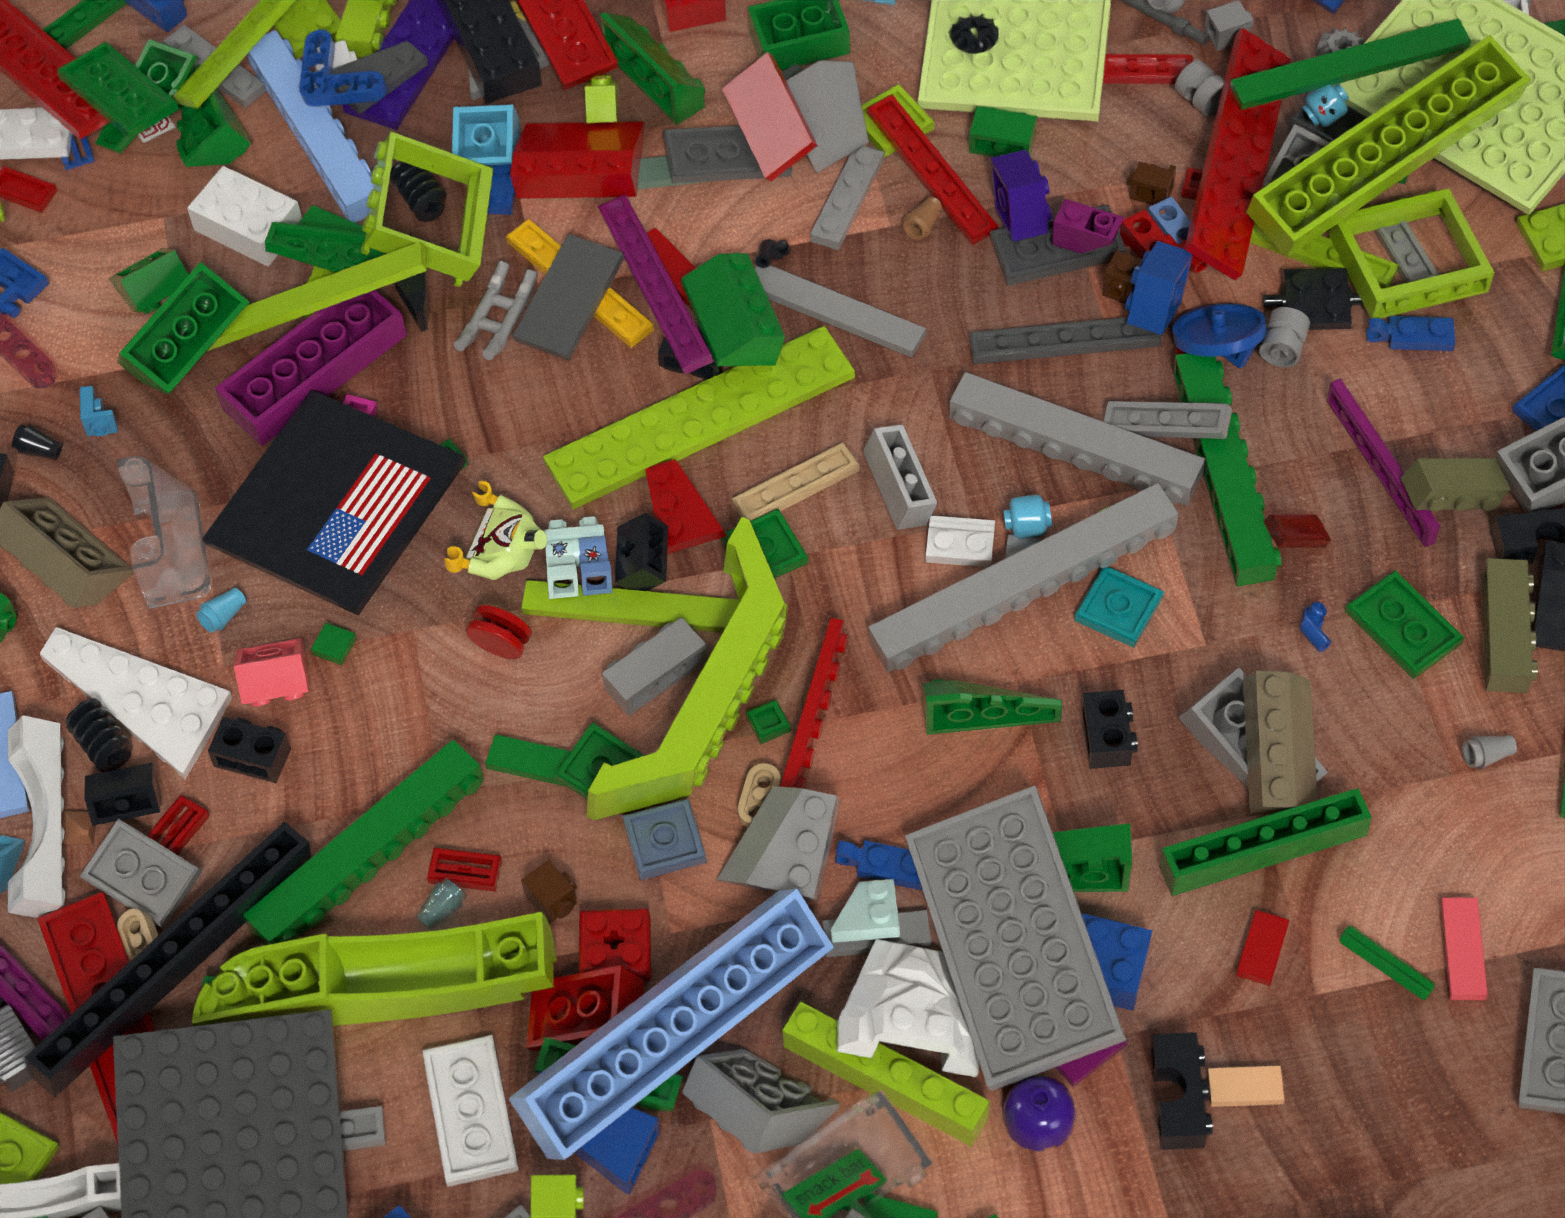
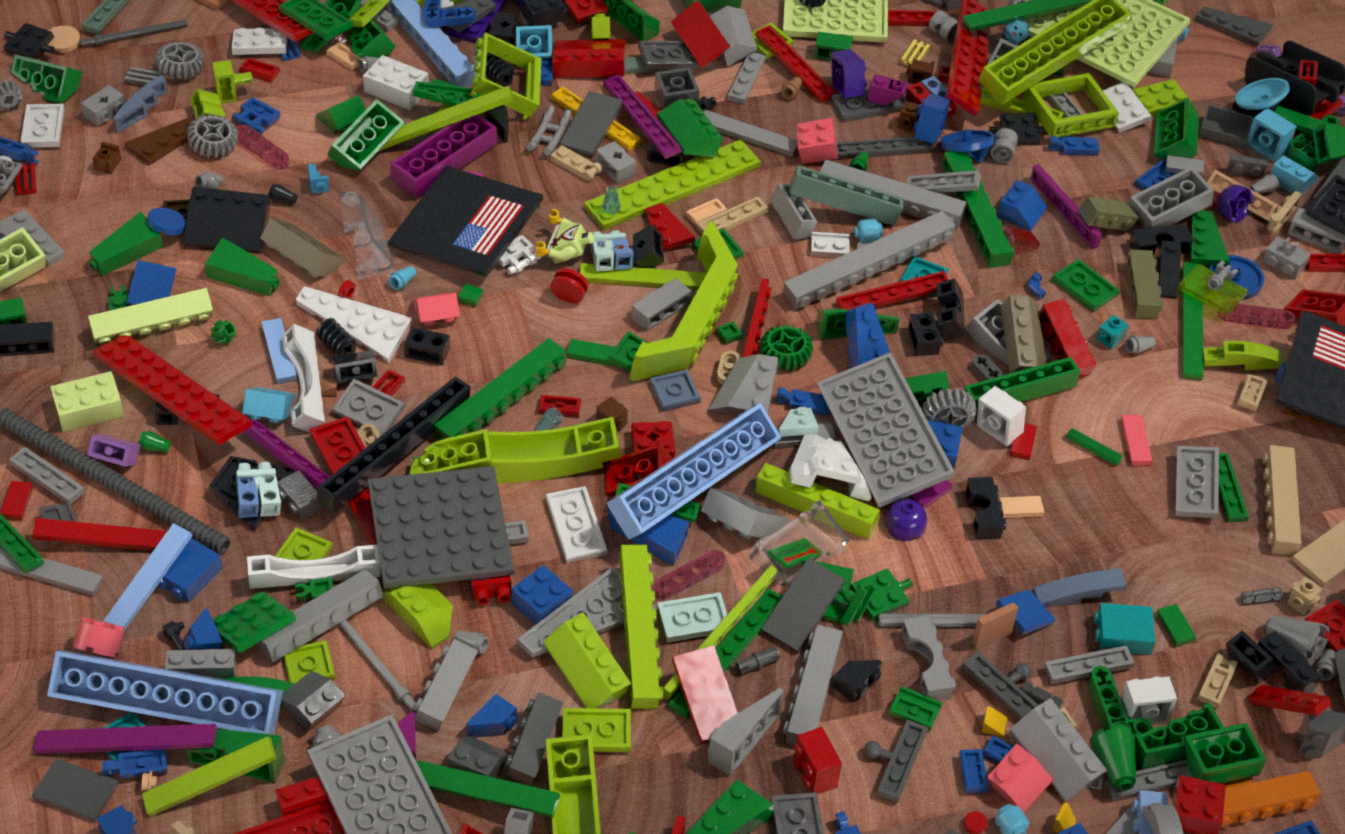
camera: 10 degrees left, 10 degrees down
none -> light nougat tile [326,42,360,71]
none -> red tile [338,280,356,299]
none -> light grey cone [359,56,379,73]
none -> black brick [490,12,519,45]
none -> white plate [498,235,542,275]
none -> tan plate [550,145,602,181]
none -> light grey brick [596,141,637,184]
none -> clear light blue cone [602,186,621,214]
none -> dark grey brick [655,67,699,109]
none -> light nougat tile [686,198,727,227]
none -> green gear [760,324,813,372]
none -> sand green brick [789,165,903,226]
none -> coral brick [797,118,838,164]
none -> red tile [836,271,949,310]
none -> blue wedge [845,303,890,369]
none -> green cone [849,151,869,171]
none -> light yellow tile [900,39,930,66]
none -> light grey gear [921,388,977,429]
none -> black arch [937,278,965,341]
none -> dark grey beam [972,354,1003,381]
none -> white brick [977,386,1026,447]
none -> blue slope [997,180,1047,231]
none -> red wedge [1039,299,1096,377]
none -> teal brick [1096,315,1129,350]
none -> white plate [1103,82,1151,133]

